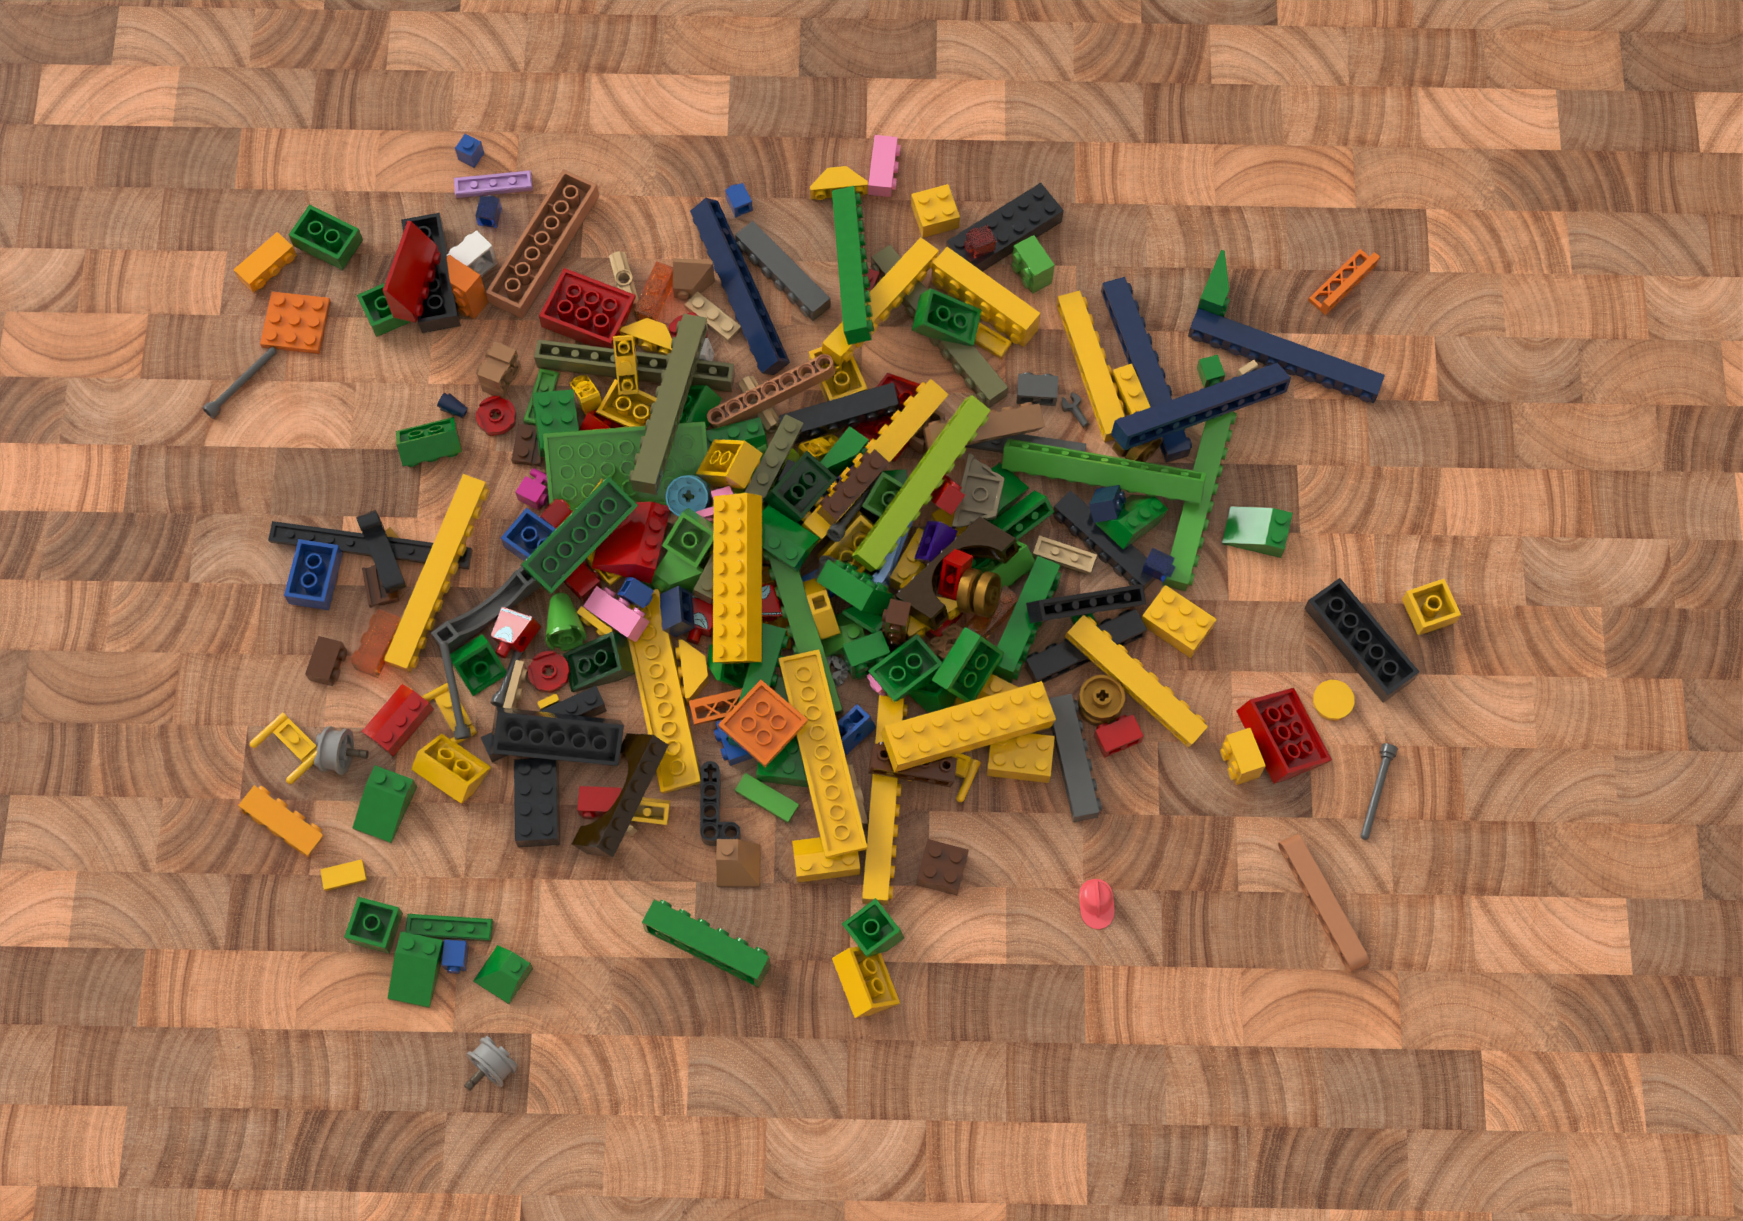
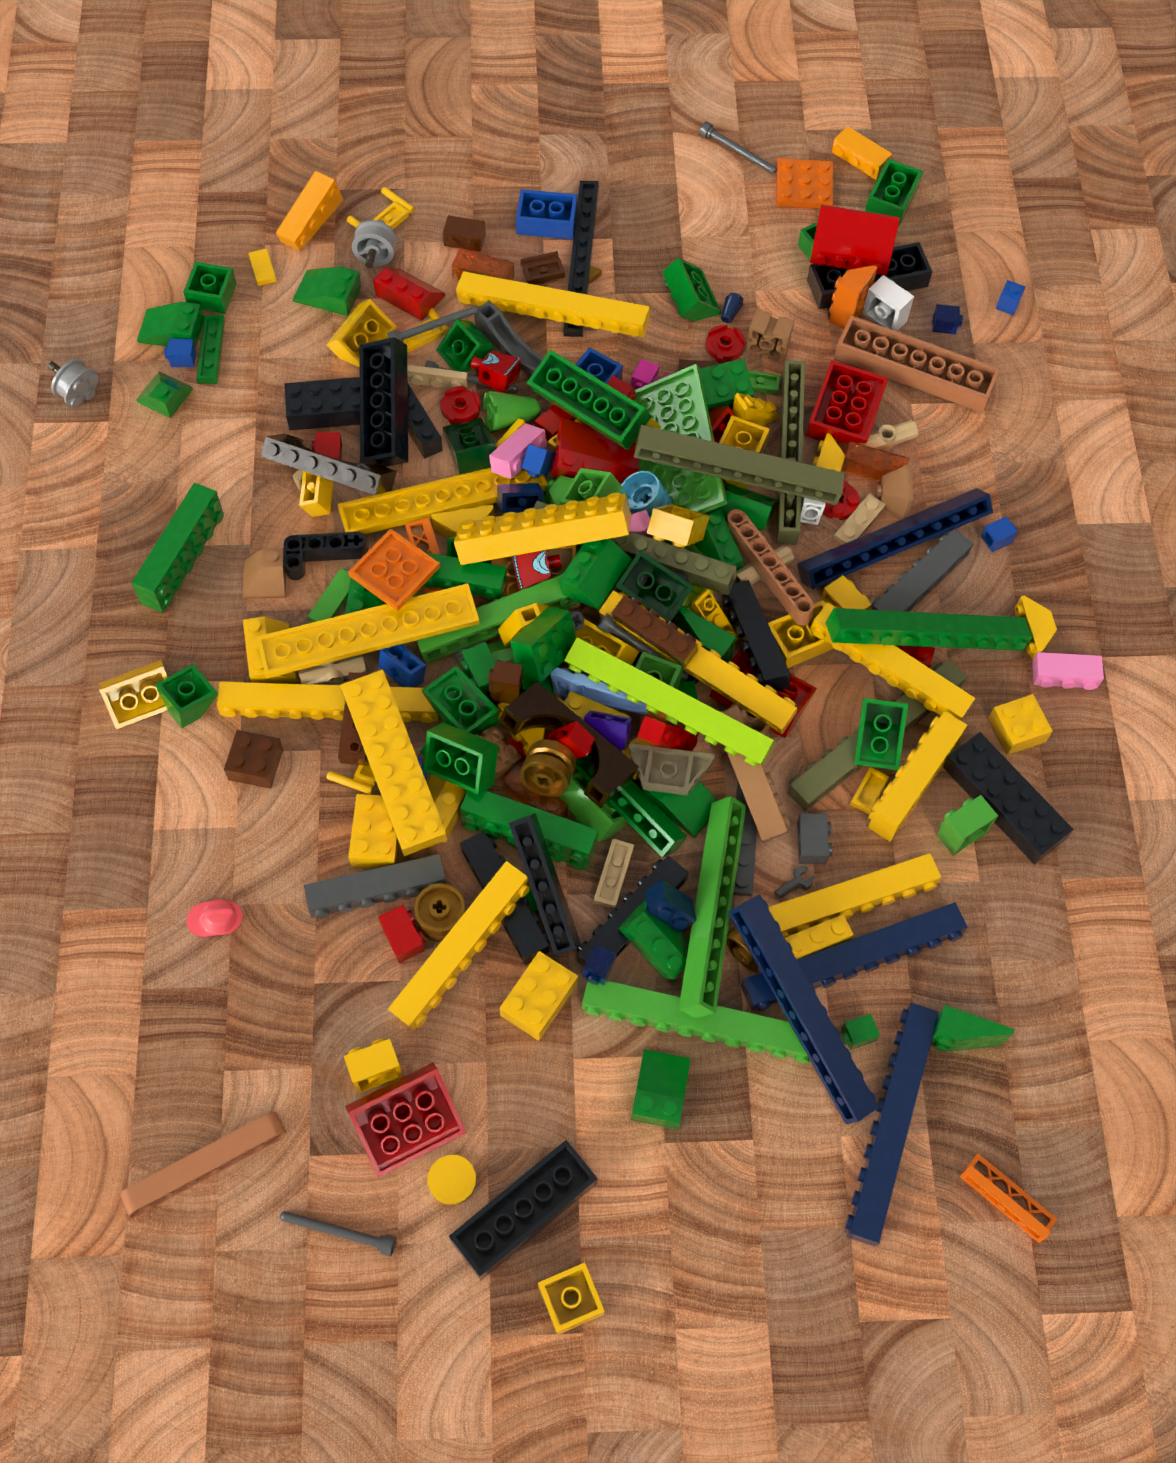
camera: 85 degrees right, 5 degrees down
black beam [356,510,407,594] -> none
lavender tile [454,170,533,198] -> none
yellow tile [538,694,560,710] -> none
yellow slope [613,335,639,395] -> none
clear red brick [964,225,996,258] -> none
tan tile [1236,360,1258,377] -> none
none -> yellow brick [821,575,871,610]

